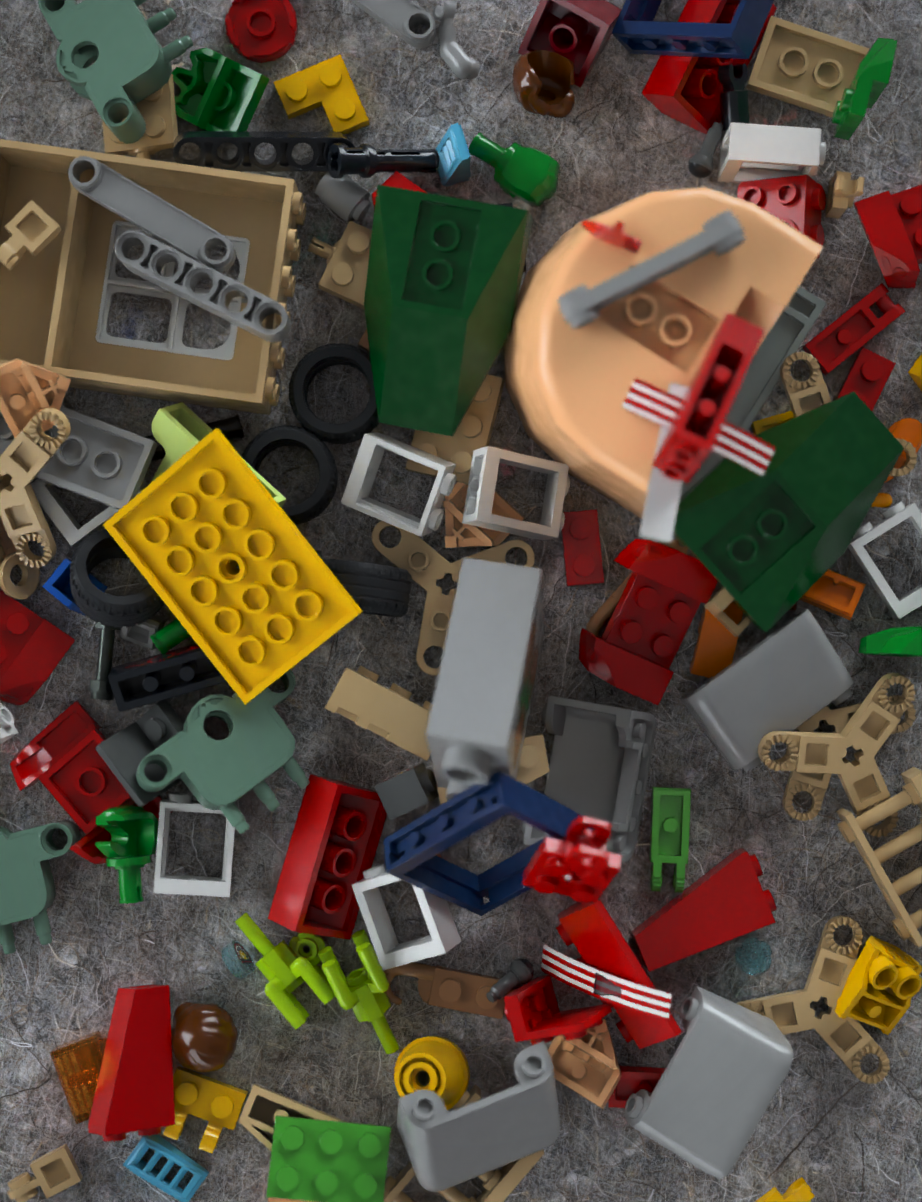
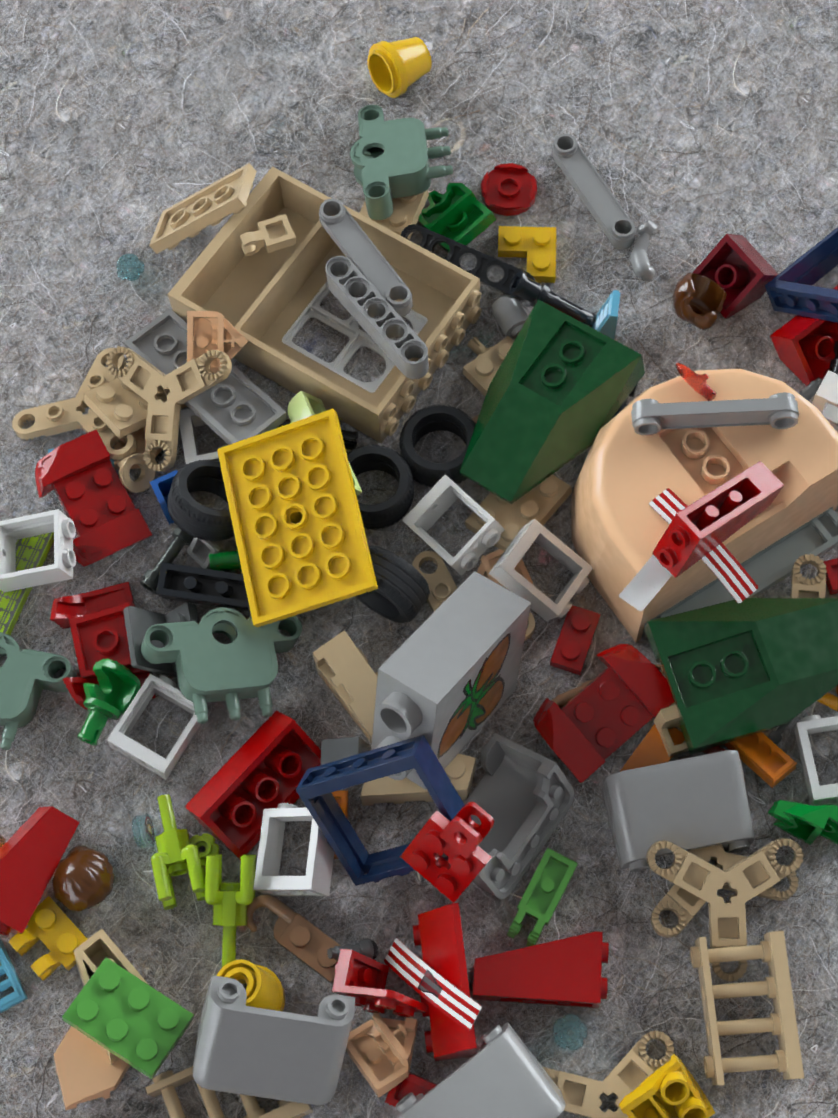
camera: 25 degrees right, 20 degrees down
green piece [468,132,560,206] -> none

